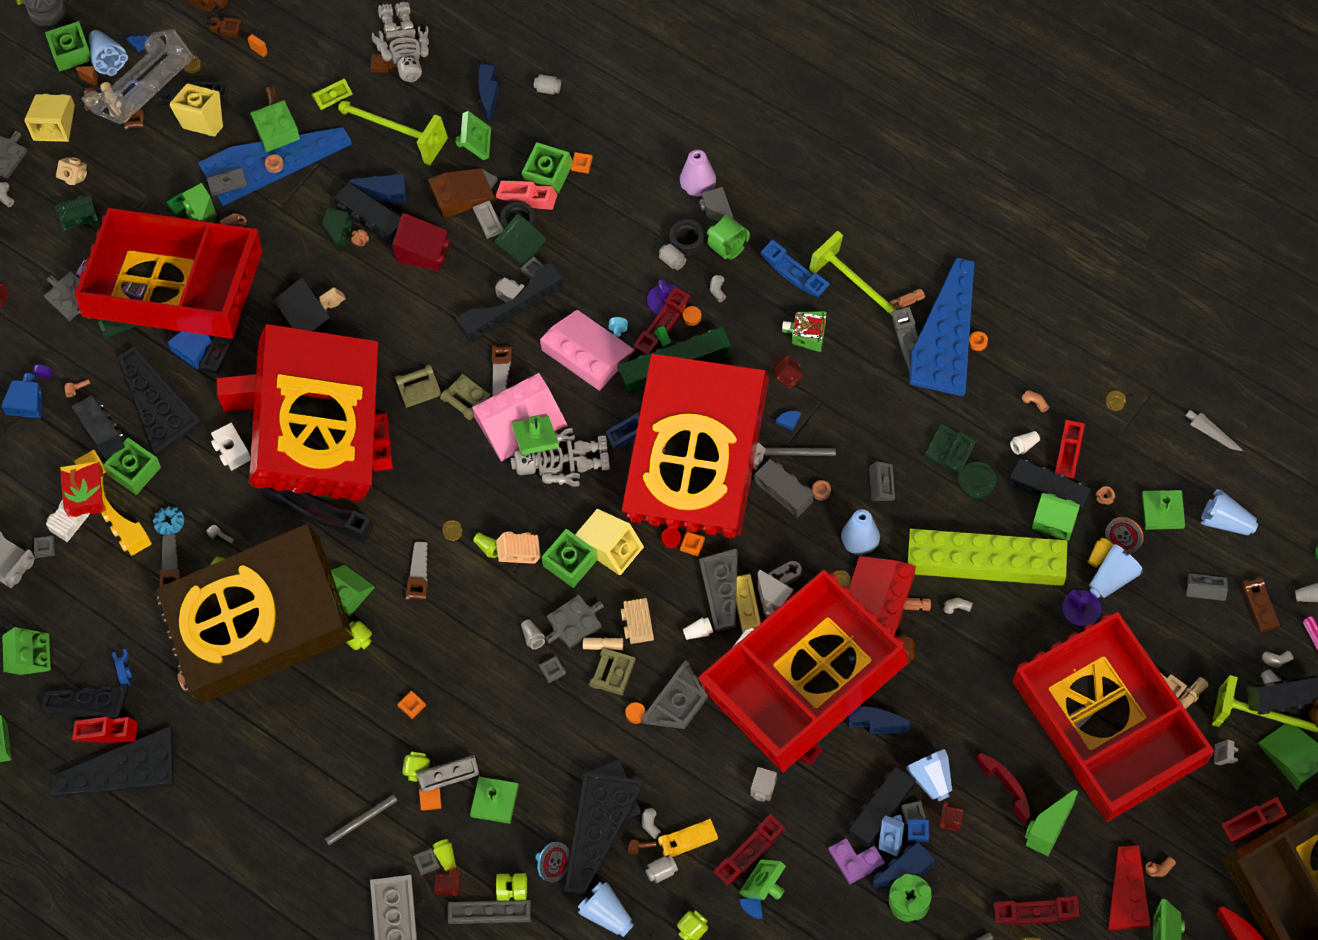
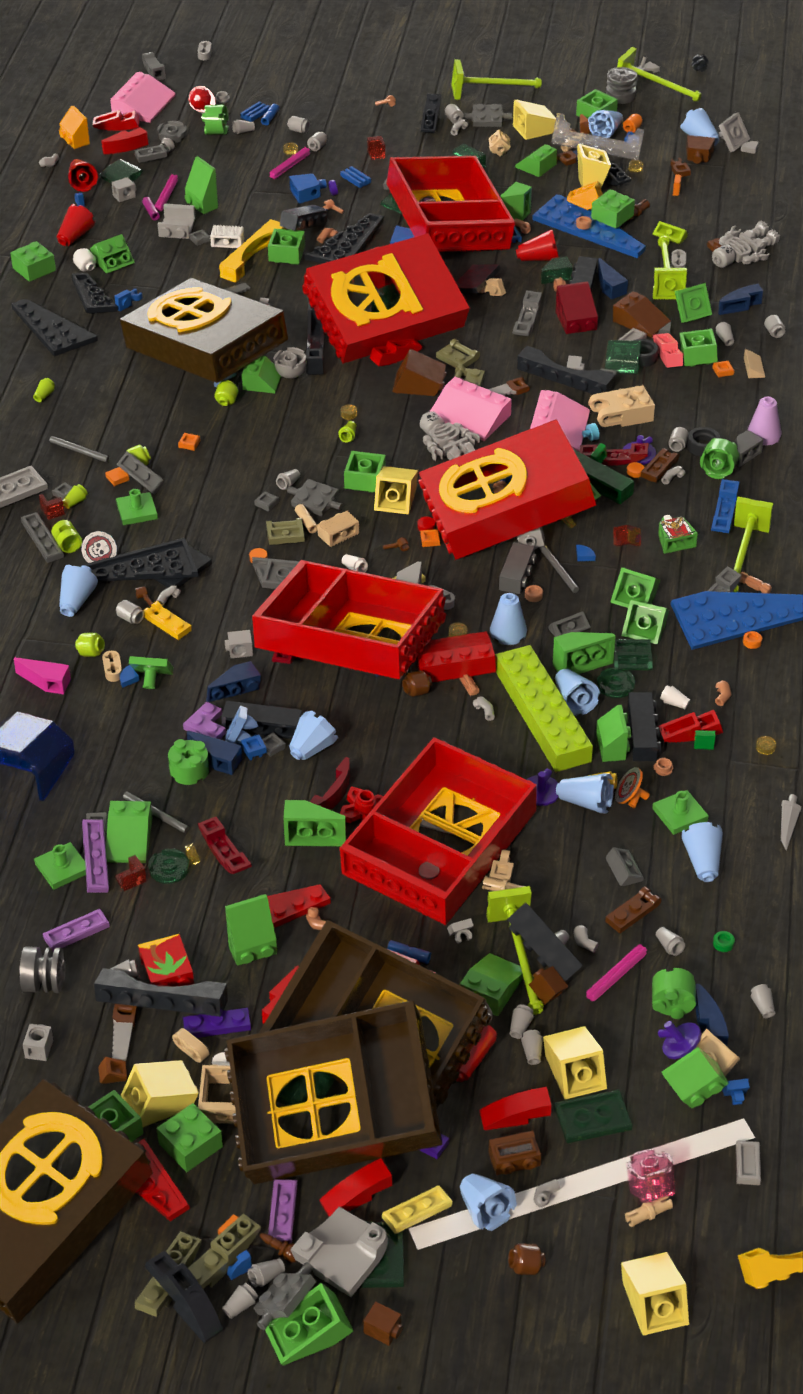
camera: 60 degrees right, 20 degrees down
red panel [60,461,106,517] -> none
red slope [72,717,138,743] -> none
dark azure gear [153,506,184,535] -> none
dark grey plate [207,168,247,196] -> none
piece [406,542,428,600] -> none
light nougat brick [496,532,541,563] -> none
bright green tile [512,415,559,455] -> none
dark grey wing [699,549,738,632] -> none
dark red slope [713,814,785,886] -> none
dark blue slope [847,706,910,735] -> none
clear red panel [940,801,963,831] -> none
none -> lime cone [33,378,55,402]
none -> white head [73,248,96,272]
none -> tan beam [103,651,122,682]
none -> dark blue slope [206,661,261,703]
none -> light grey cylinder [274,347,307,379]
none -> nougat arm [317,228,338,243]
none -> red plant [340,786,383,823]
none -> blue tile [341,166,371,188]
none -> reddish brown hand [383,537,409,551]
none -> blue piece [387,940,431,964]
none -> reddish brown slope [392,349,447,396]
none -> tile [419,862,439,879]
none -> dark grey slope [513,290,542,336]
none -> bright green slope [515,145,557,177]
none -> red cone [516,230,559,261]
none -> bright green slope [553,632,615,674]
none -> light blue cone [555,669,600,715]
none -> light orange slope [567,181,603,210]
none -> tan brick [588,385,655,427]
none -> bright green slope [610,568,660,608]
none -> bright green slope [621,600,669,644]
none -> orange brick [623,114,642,133]
none -> reddish brown plate [641,448,679,483]
none -> light grey beam [671,250,686,268]
none -> green tile [694,730,715,750]
none -> light grey cone [716,322,734,346]
none -> tan slope [744,349,765,378]

